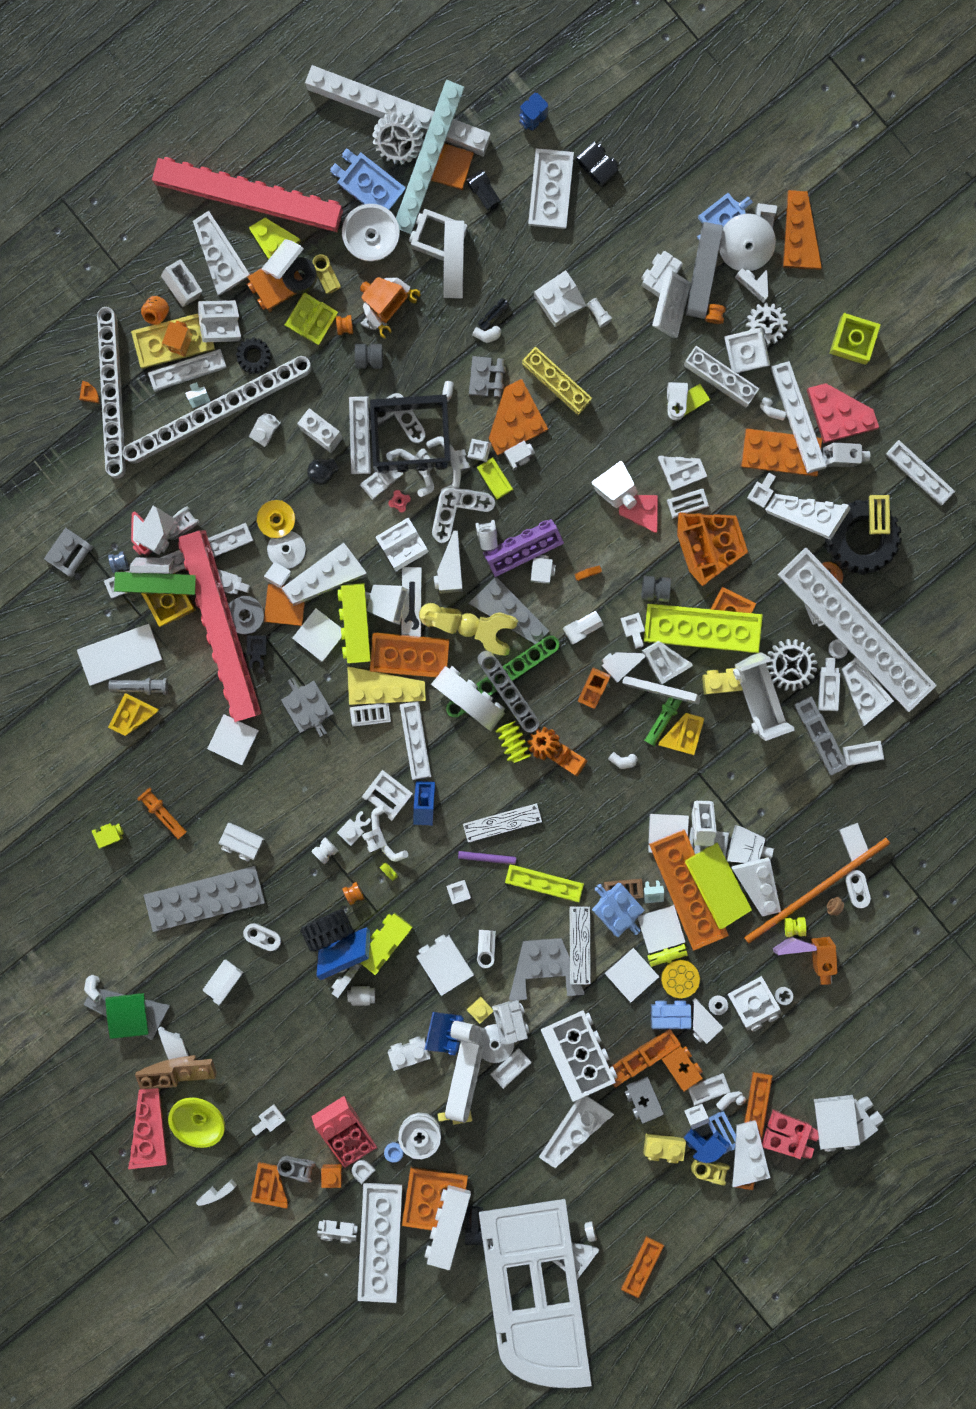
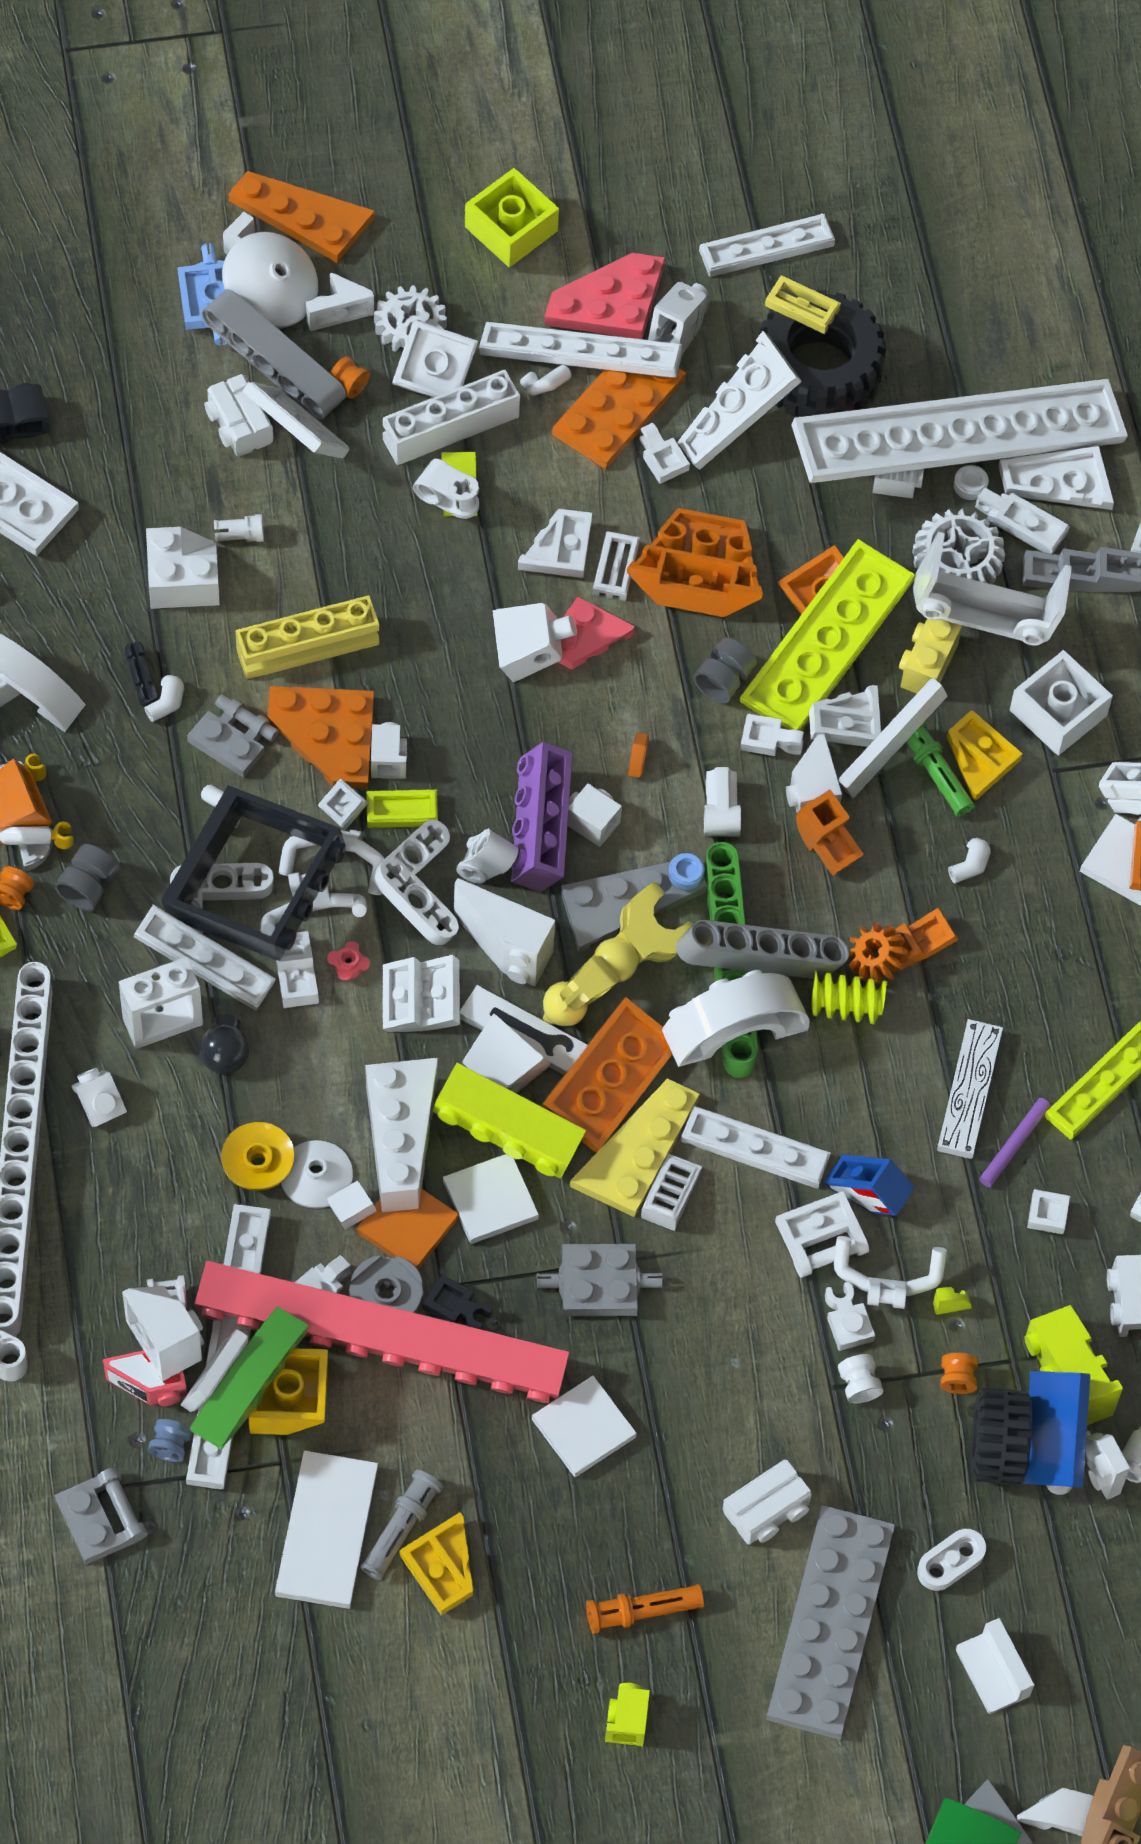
camera: 65 degrees left, 25 degrees down
none -> light blue tile [668,853,705,890]
none -> white slope [1010,650,1113,756]

